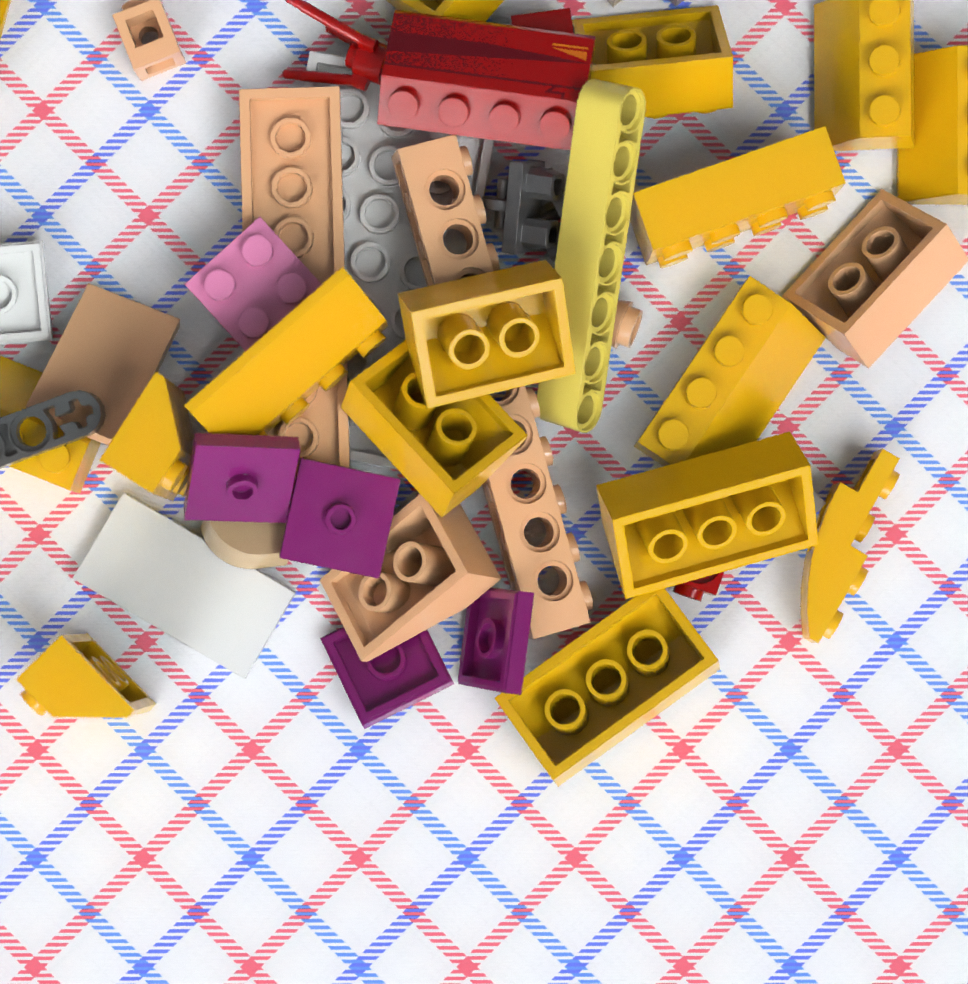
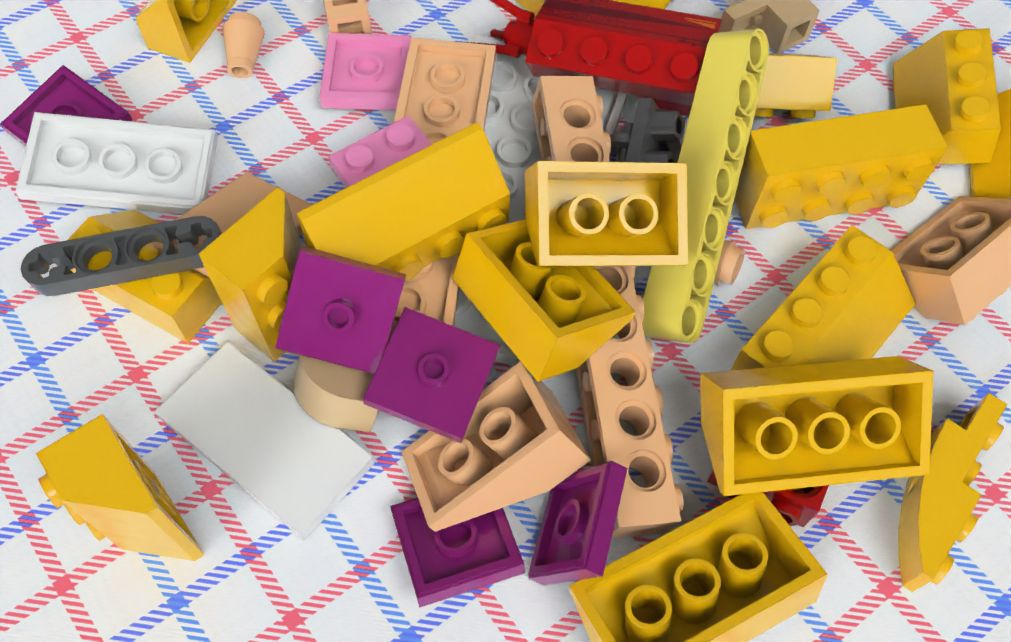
camera: 10 degrees right, 25 degrees down
none -> light nougat cone [223,12,265,78]
none -> bright pink plate [320,33,411,110]

